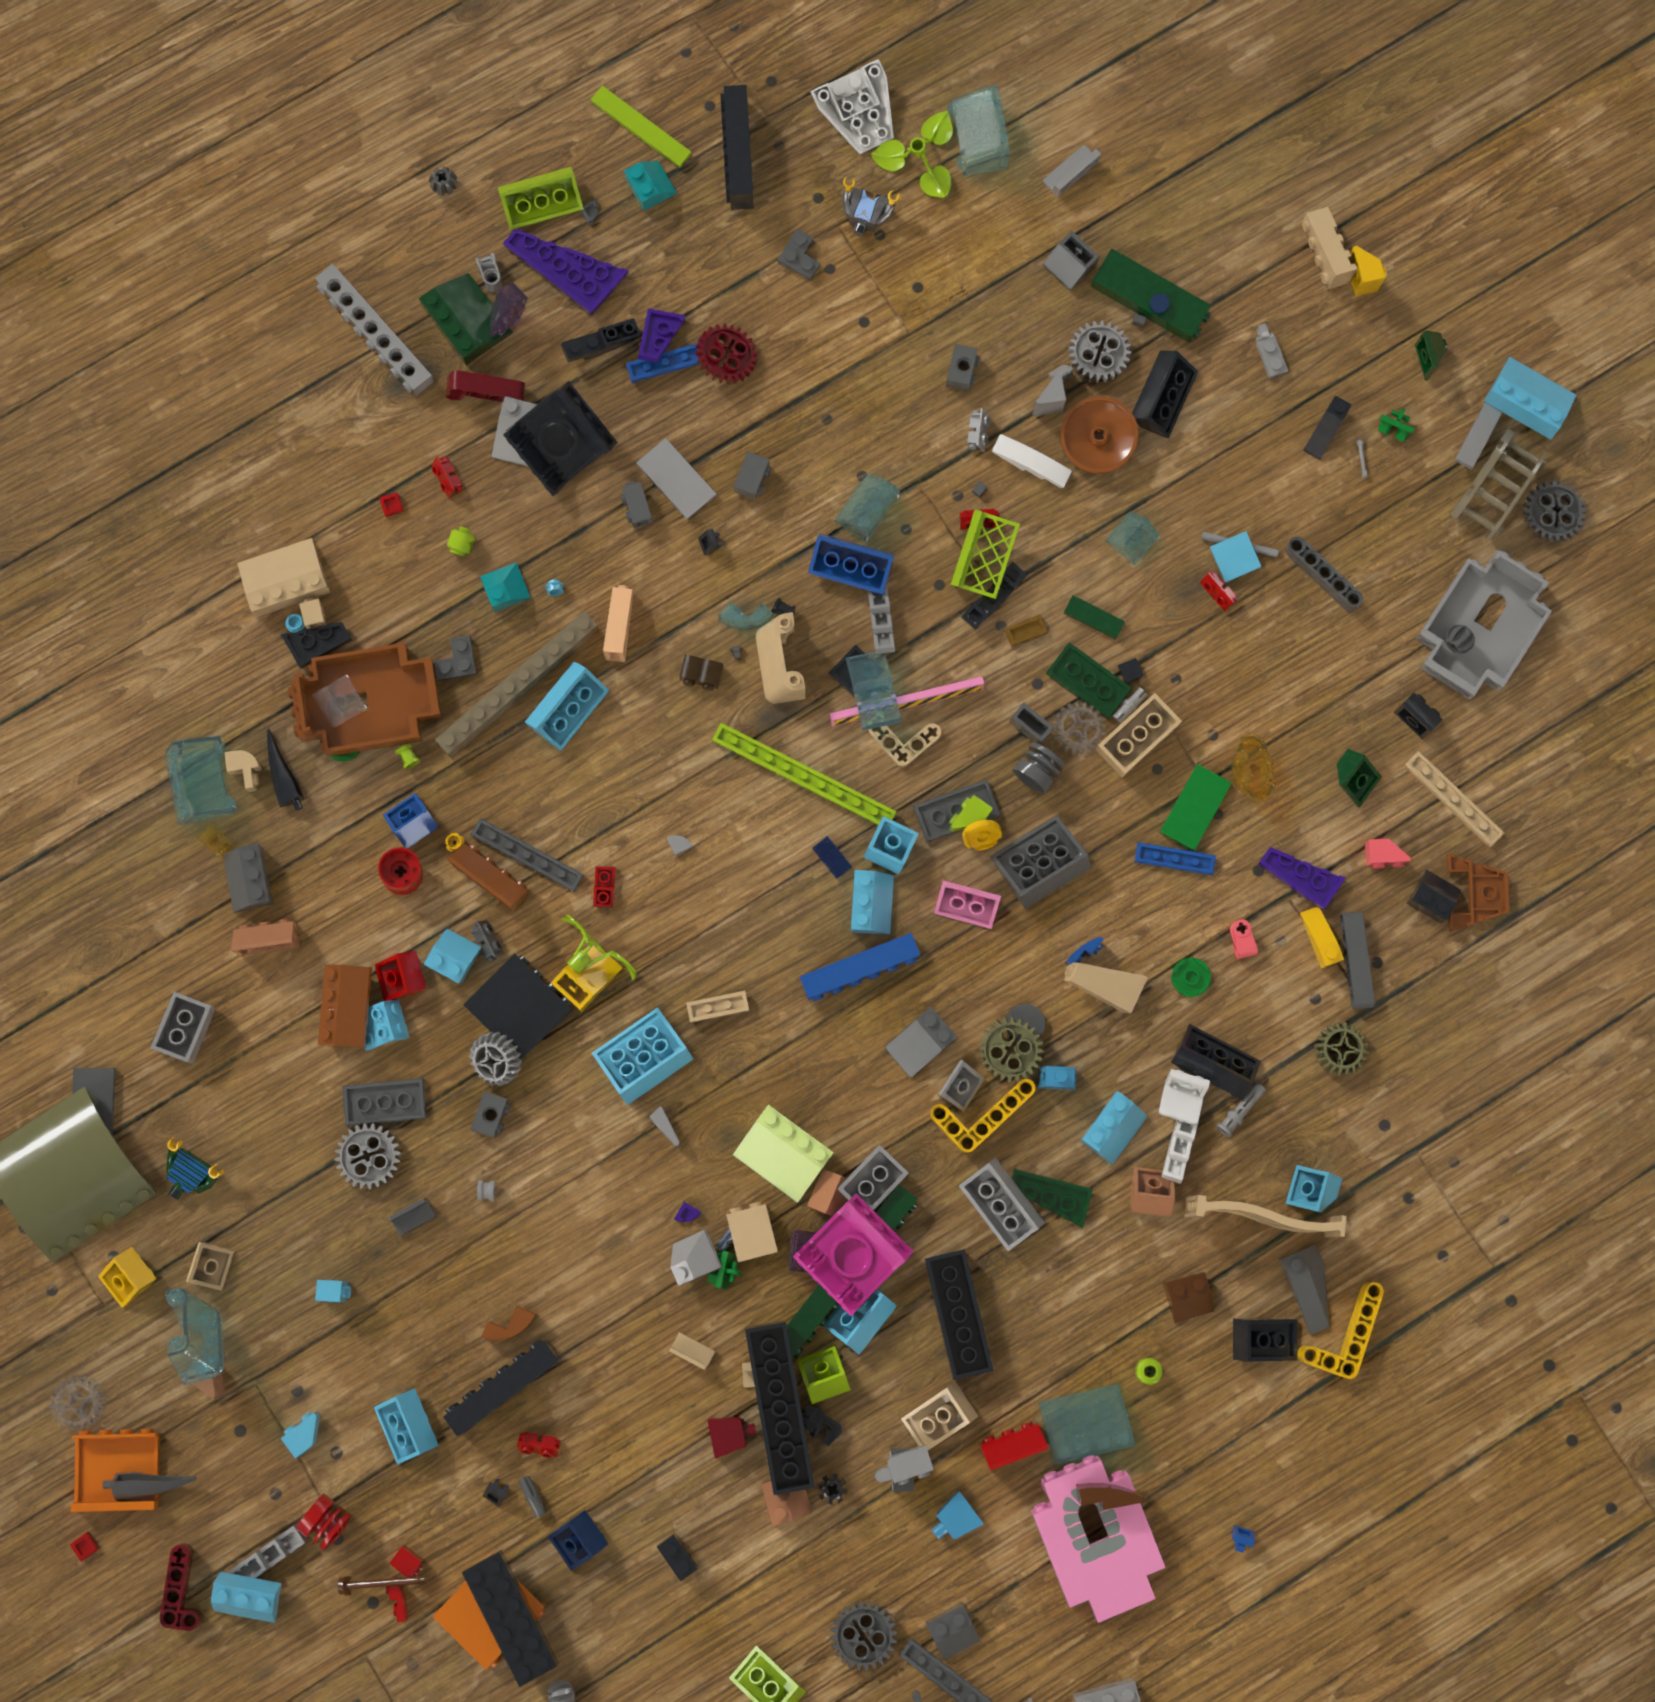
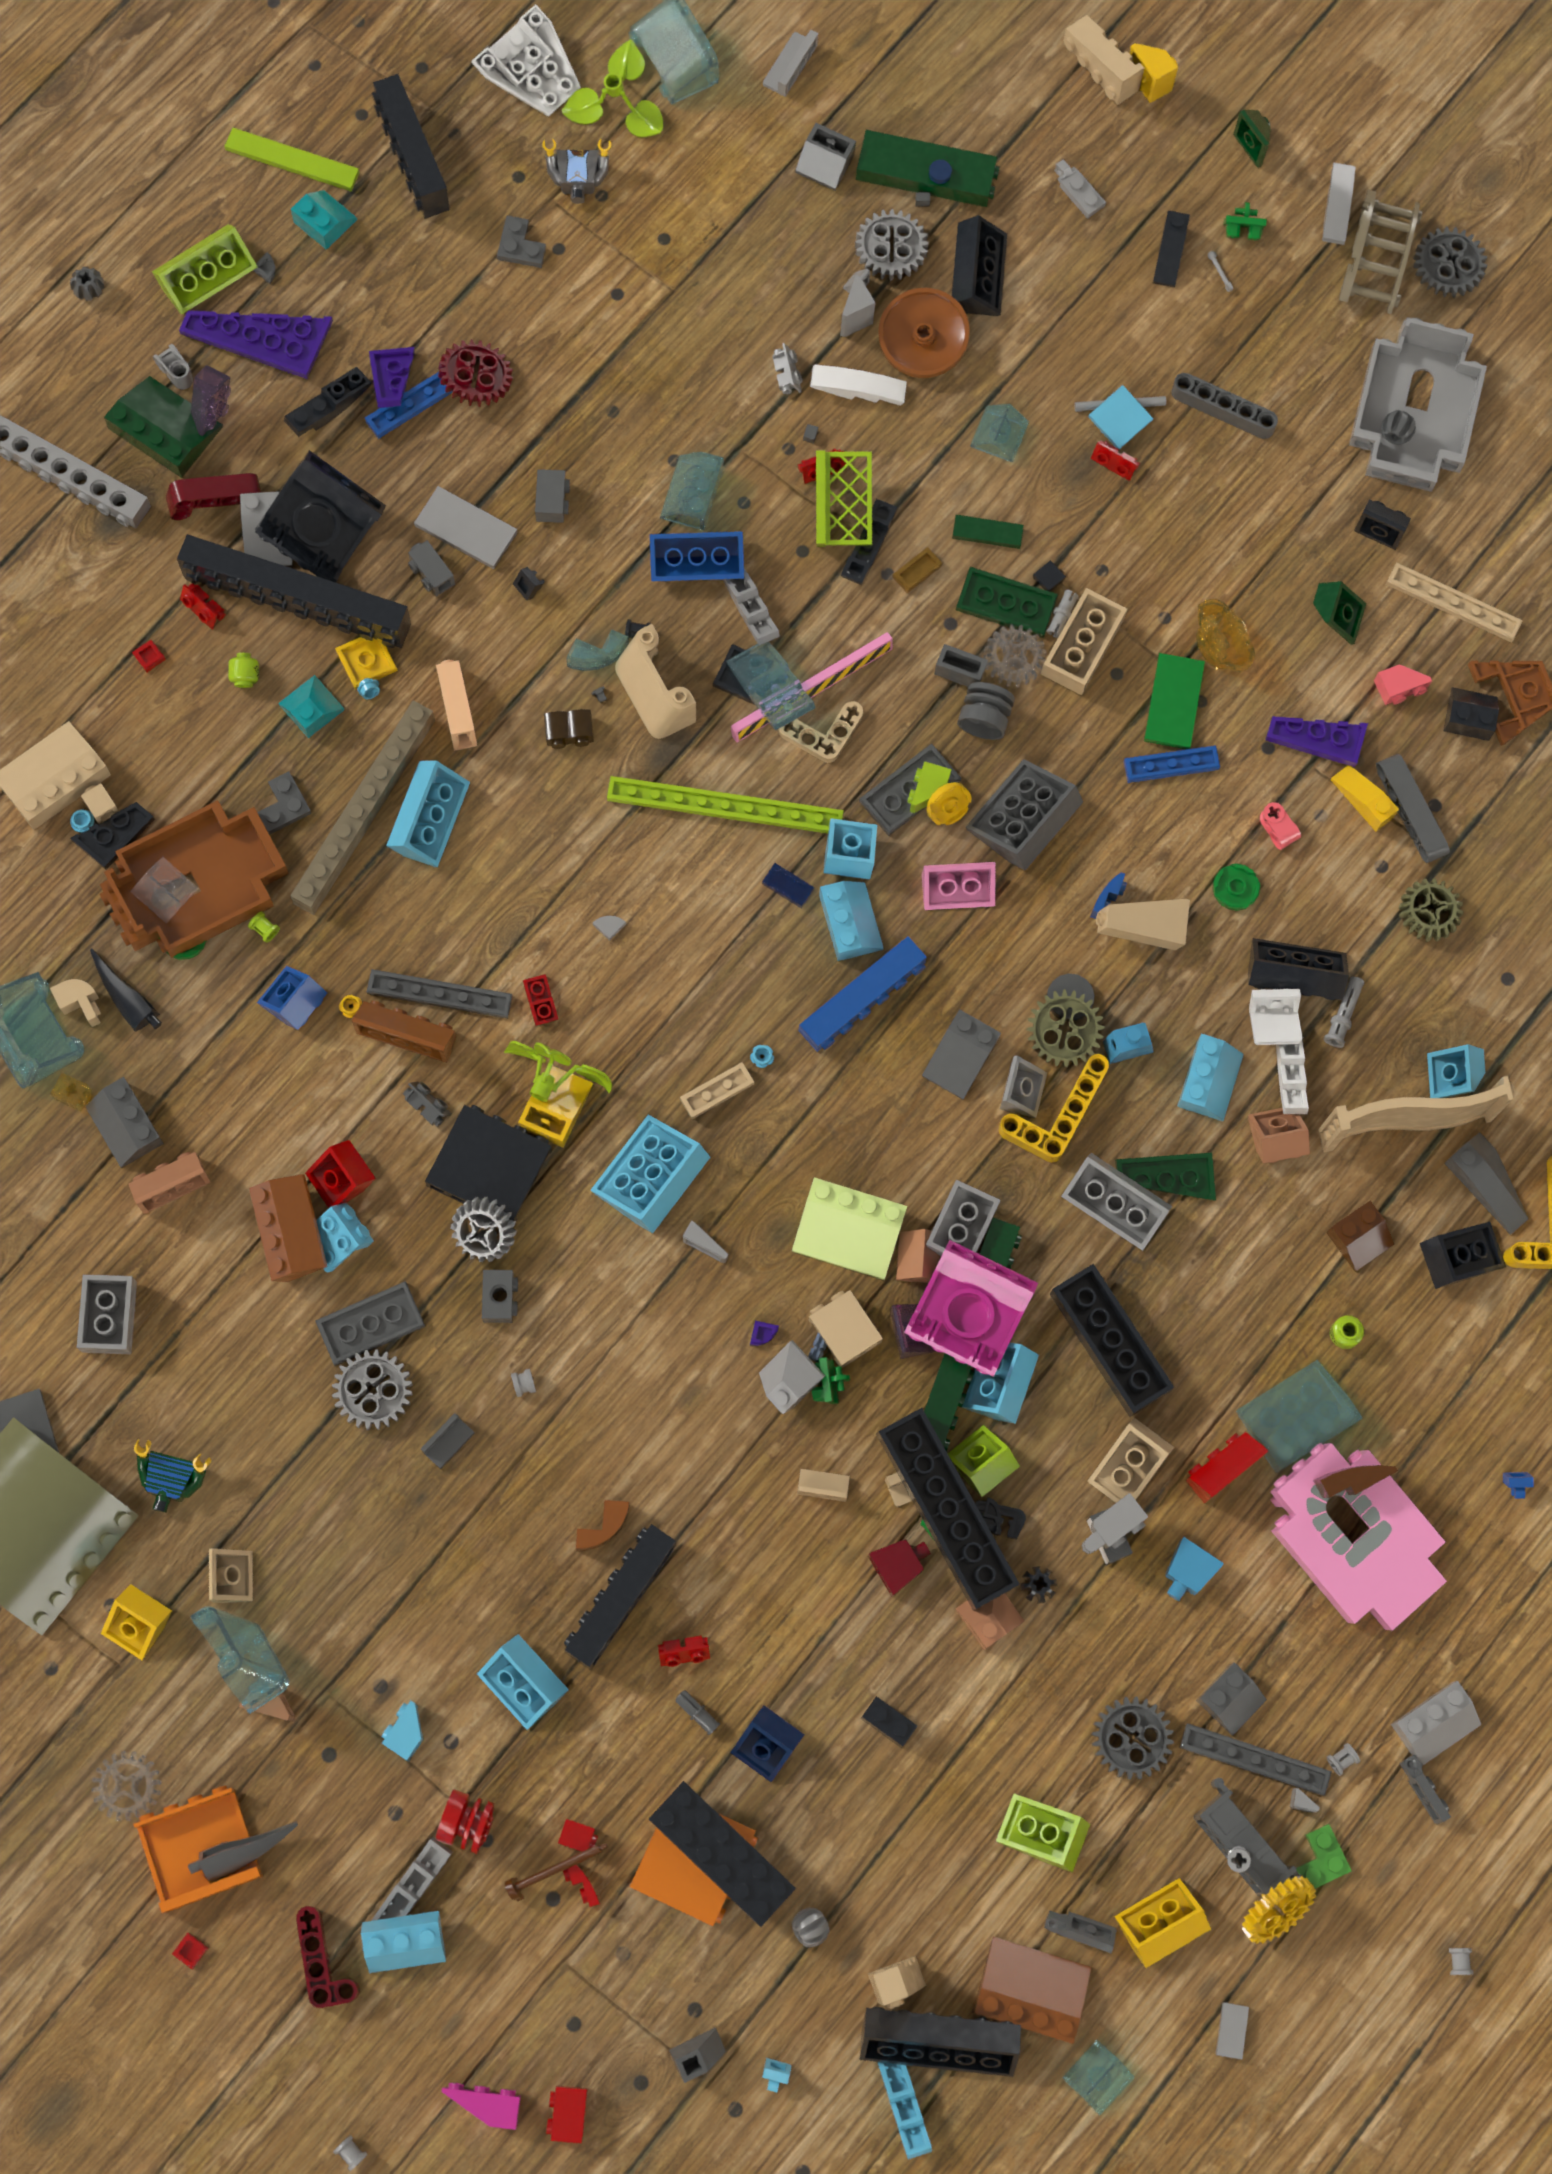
camera: 20 degrees left, 5 degrees down
medium azure brick [315,1280,351,1302] -> none
red wheel [378,847,423,895] -> none
medium azure slope [424,928,482,983] -> none
black tile [483,1479,509,1507] -> none
dark grey brick [946,344,980,391] -> none
medium azure slope [1484,357,1576,440] -> none
none -> black brick [177,534,411,648]
none -> yellow tile [335,637,398,690]
none -> medium azure plate [750,1045,774,1068]

